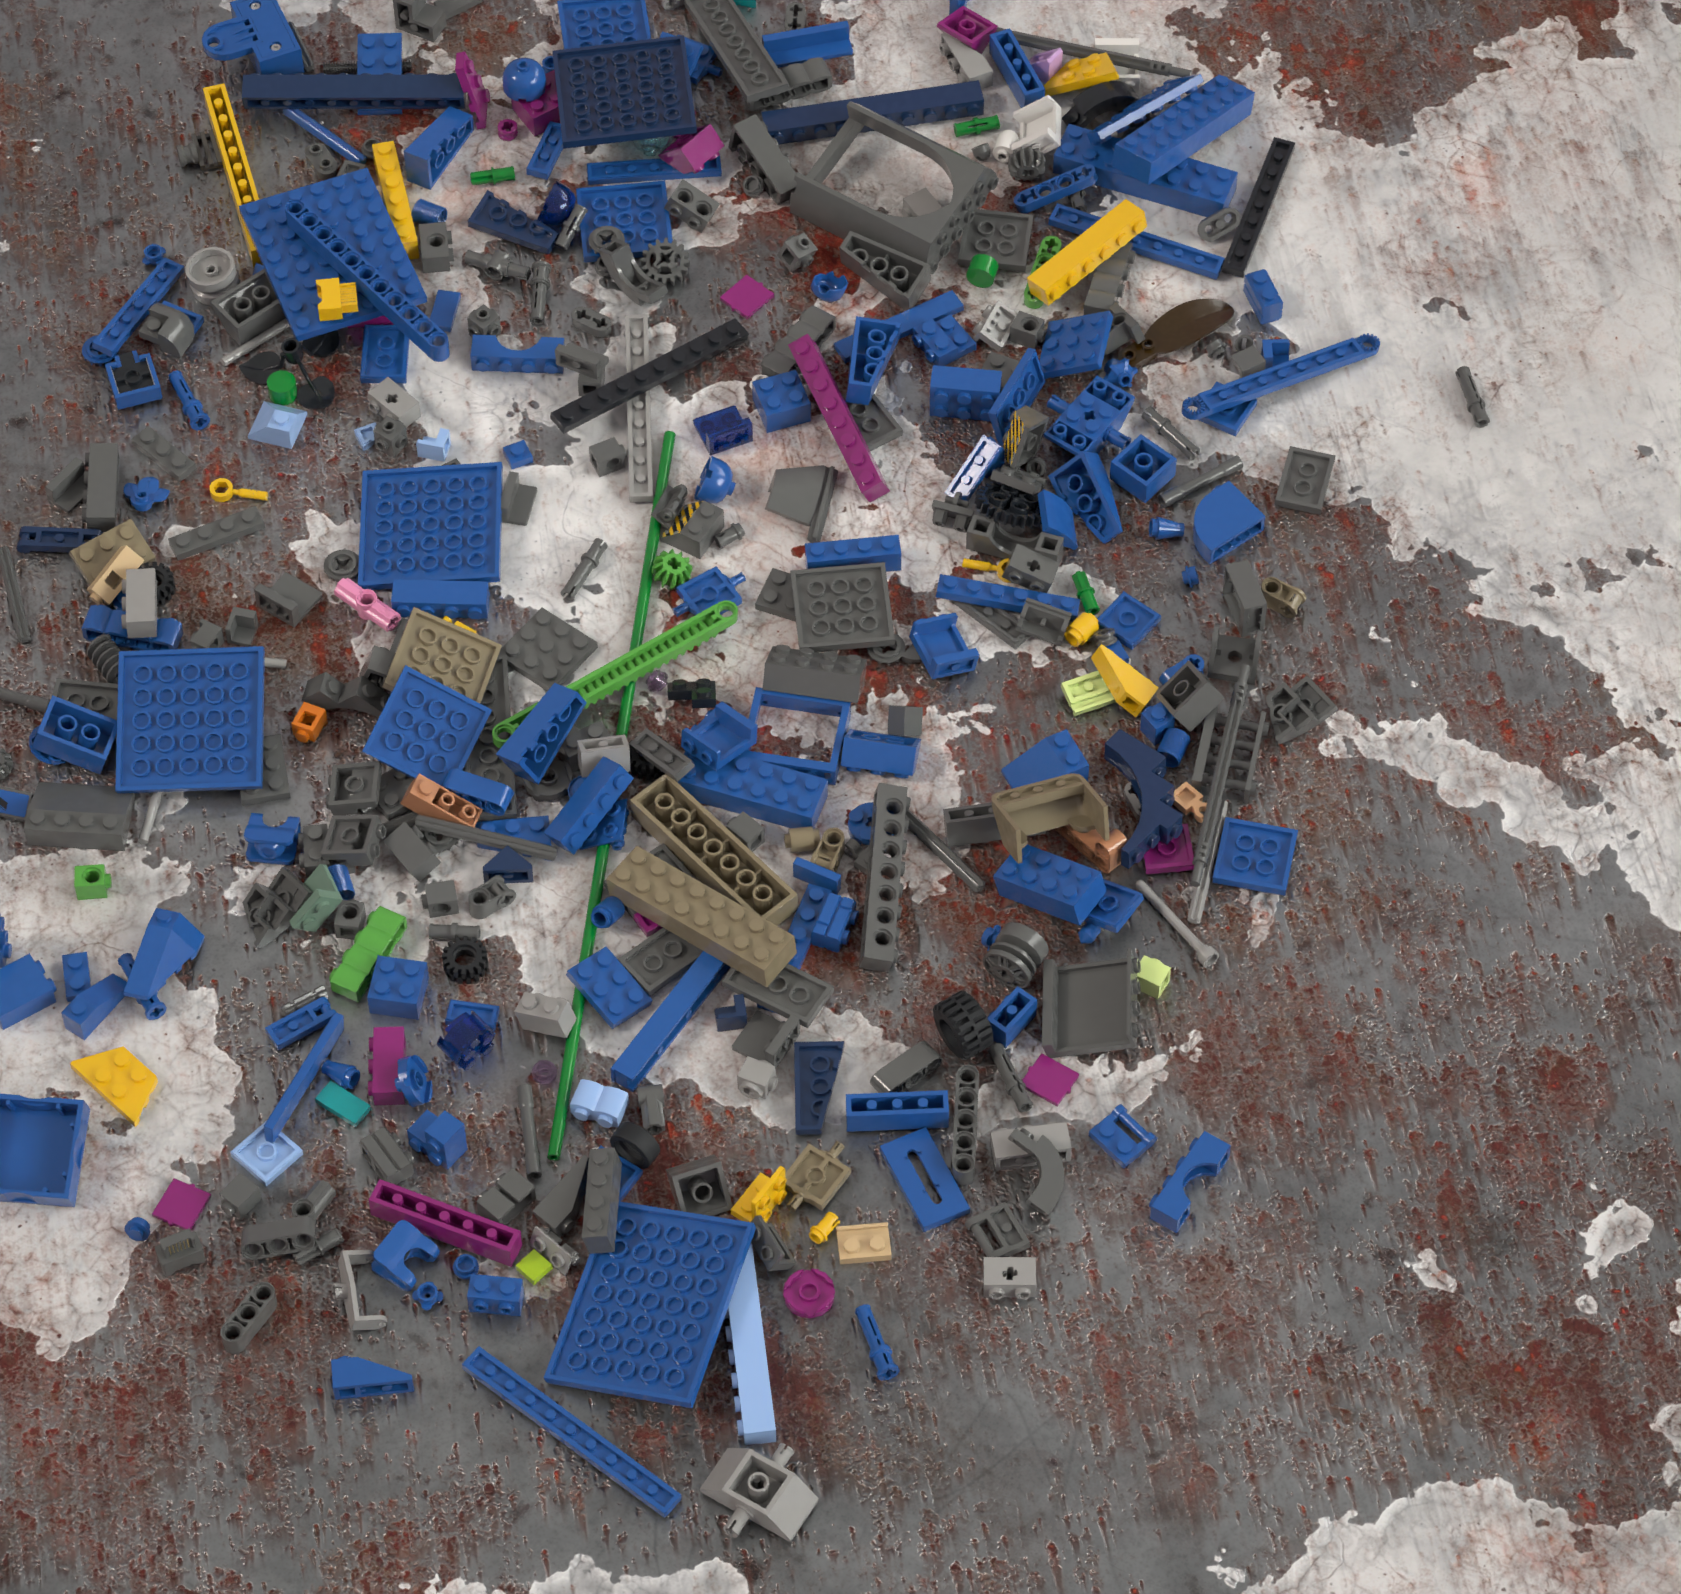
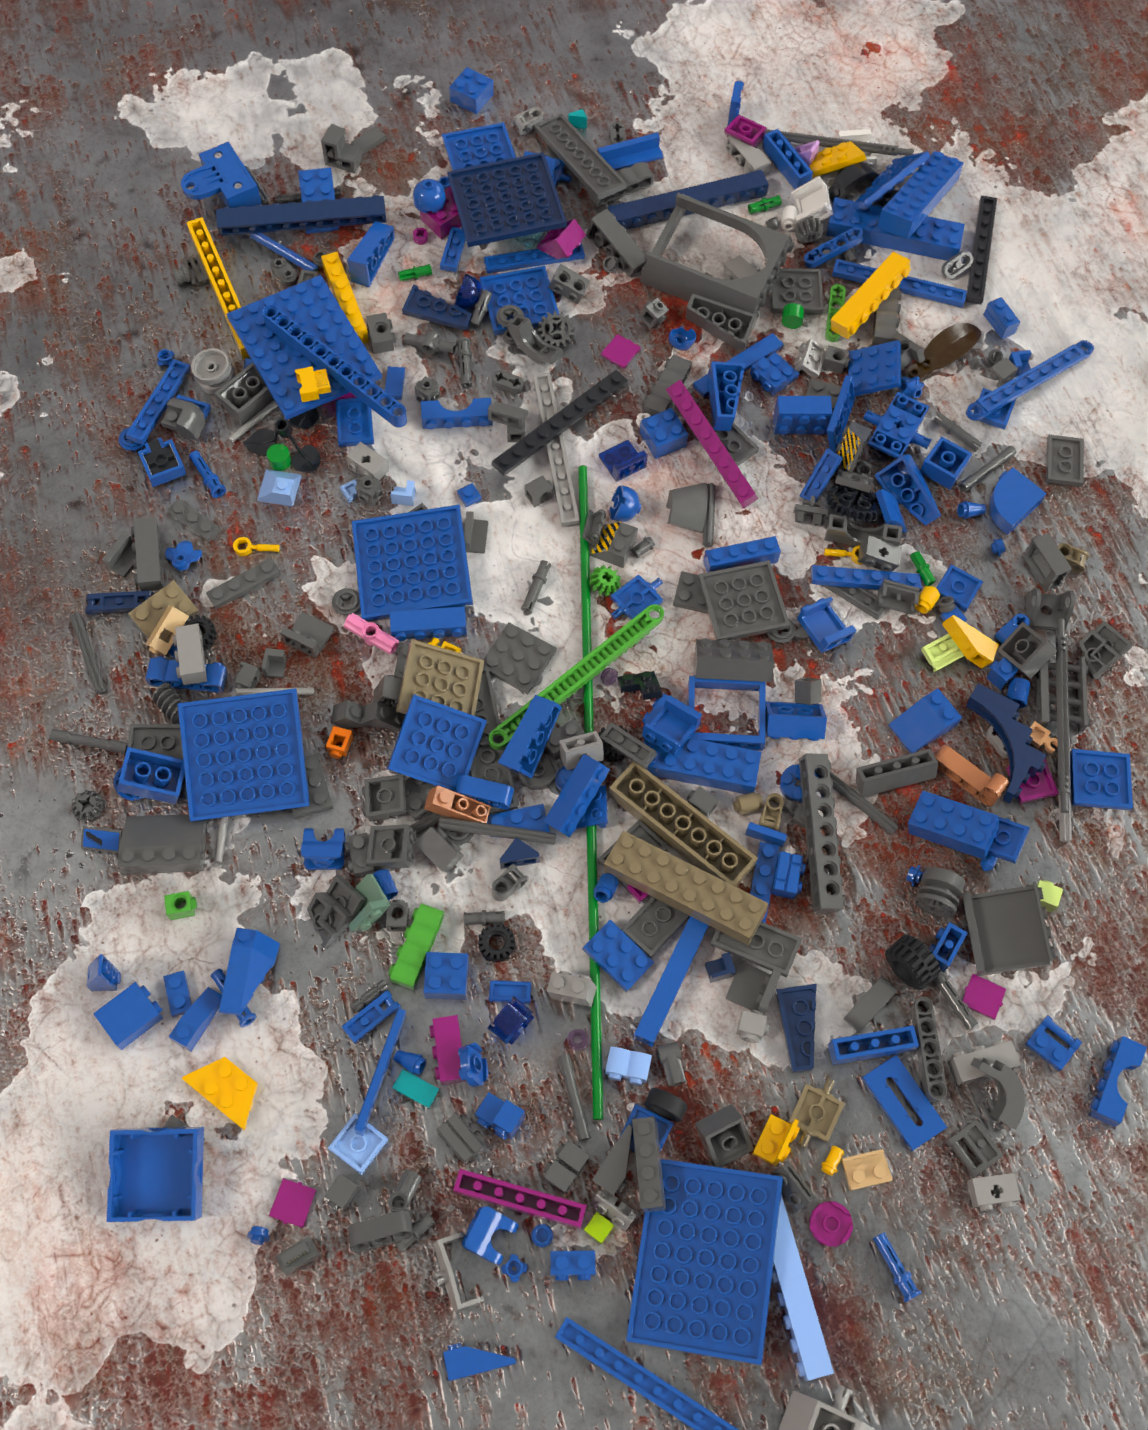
camera: 10 degrees left, 10 degrees up
dark grey beam [220,1282,277,1354] -> none
blue piece [411,199,448,224] -> none
dark grey brick [421,880,459,918] -> none
magenta wing [455,51,491,130] -> none
dark tan windscreen [991,773,1110,864] -> none
light grey piece [1136,880,1219,968] -> none

